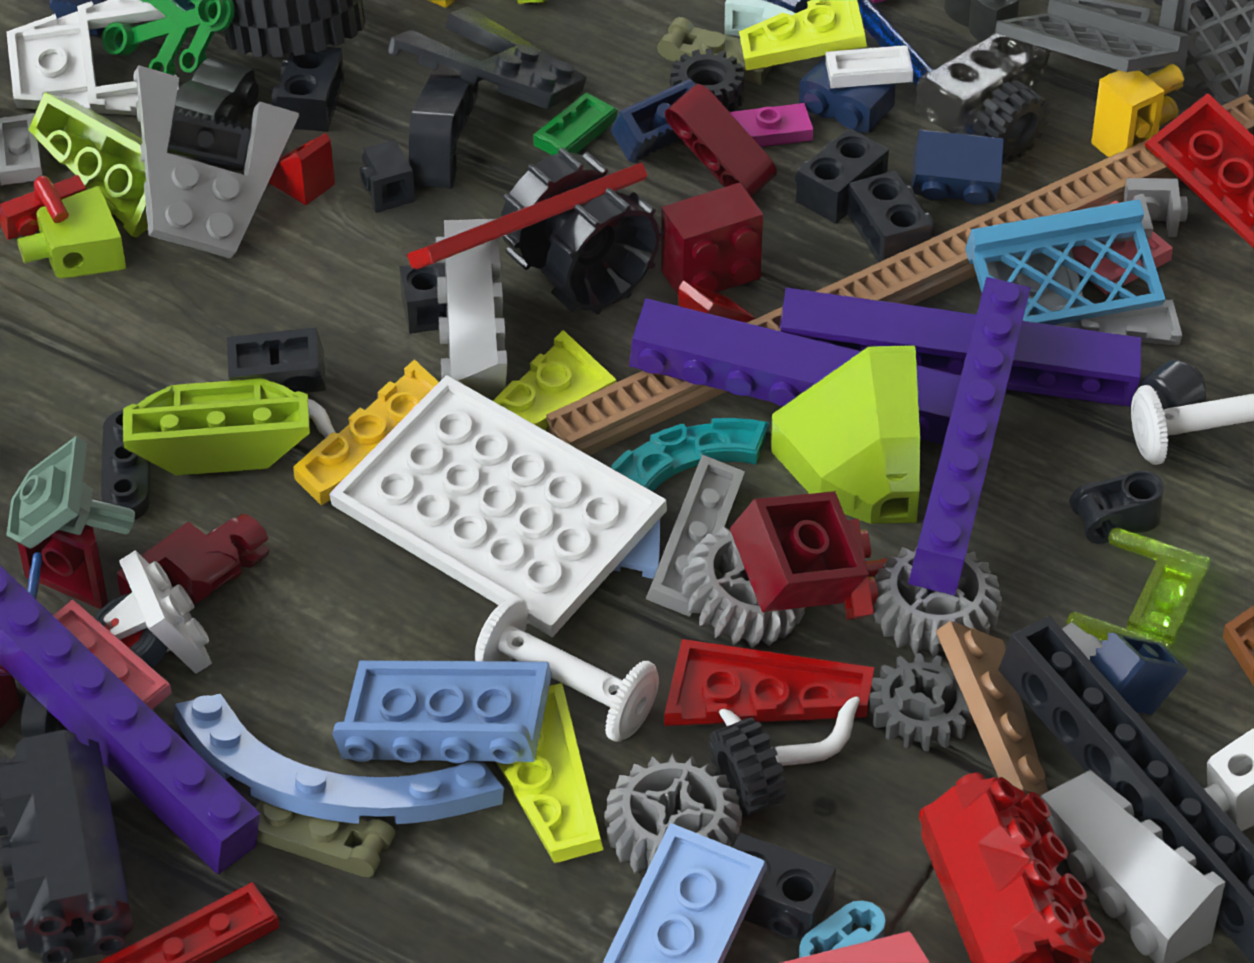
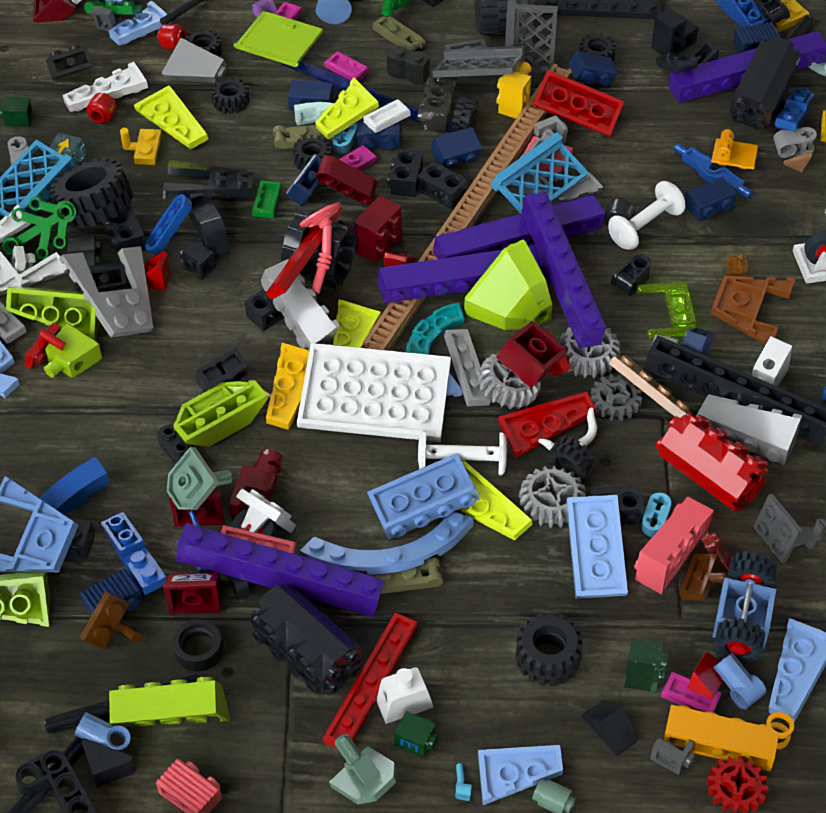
camera: 30 degrees left, 5 degrees up
none -> white tile [11,246,36,274]
none -> blue plate [145,194,192,255]
none -> coral dish [300,202,341,294]
none -> medium azure beam [332,122,358,154]

